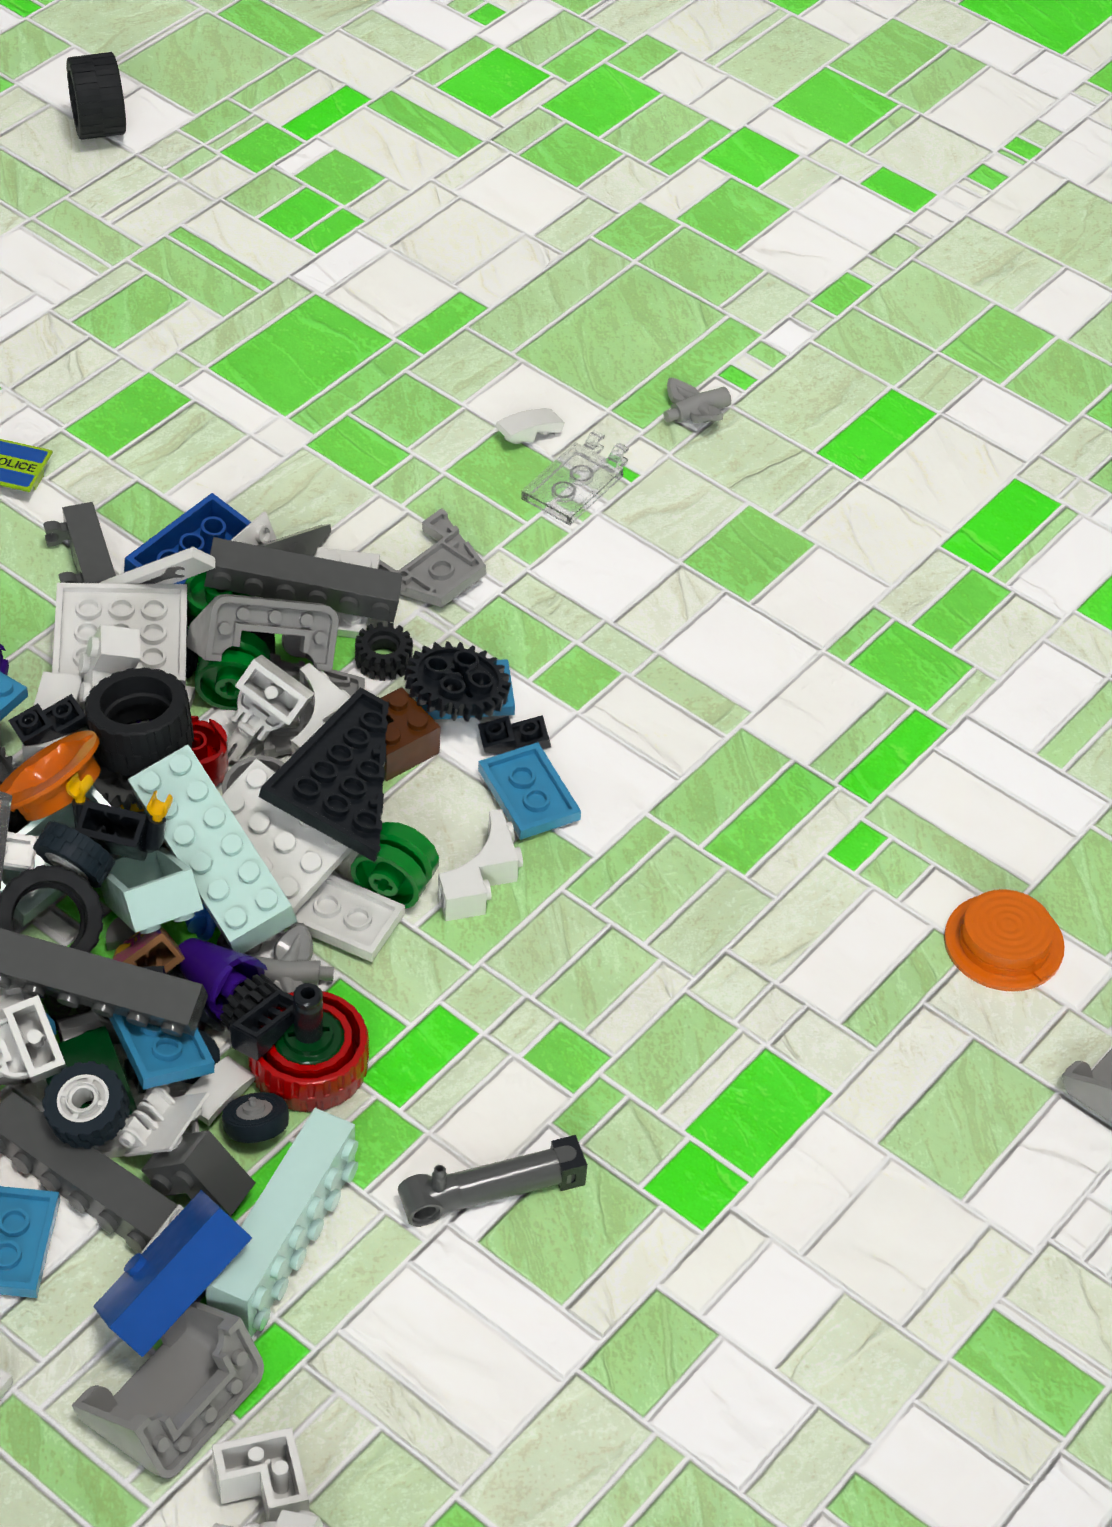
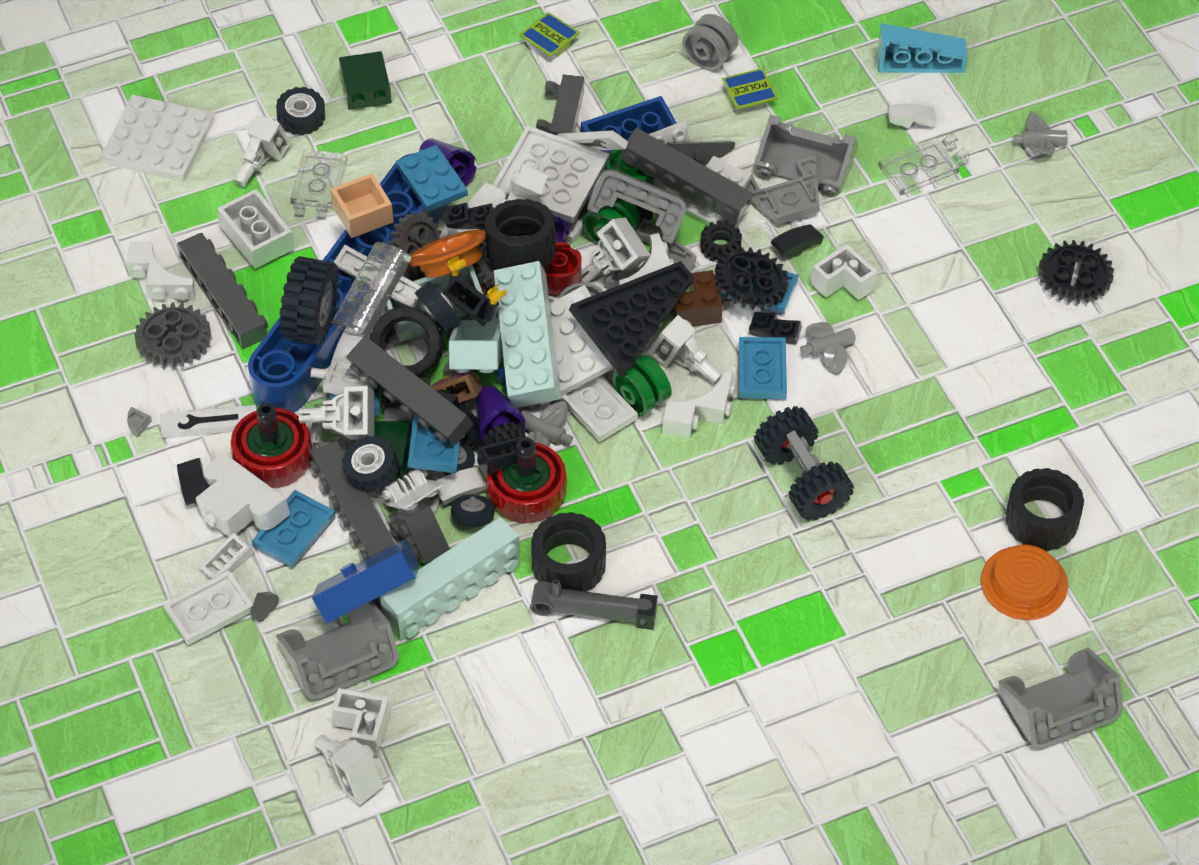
camera: 30 degrees right, 5 degrees up
none -> dark grey tile [251,591,279,622]
none -> black tyre [531,512,606,592]
none -> white brick [649,315,723,384]
none -> light grey wheel [682,14,738,70]
none -> piece [722,68,778,110]
none -> light grey windscreen [754,114,858,194]
none -> black plate [754,406,854,521]
none -> black slope [771,224,824,256]
none -> light grey plant [800,322,856,375]
none -> white brick [811,244,878,300]
none -> medium azure wedge [877,23,968,73]
none -> black tyre [1005,468,1084,550]
none -> black gear [1038,240,1114,304]

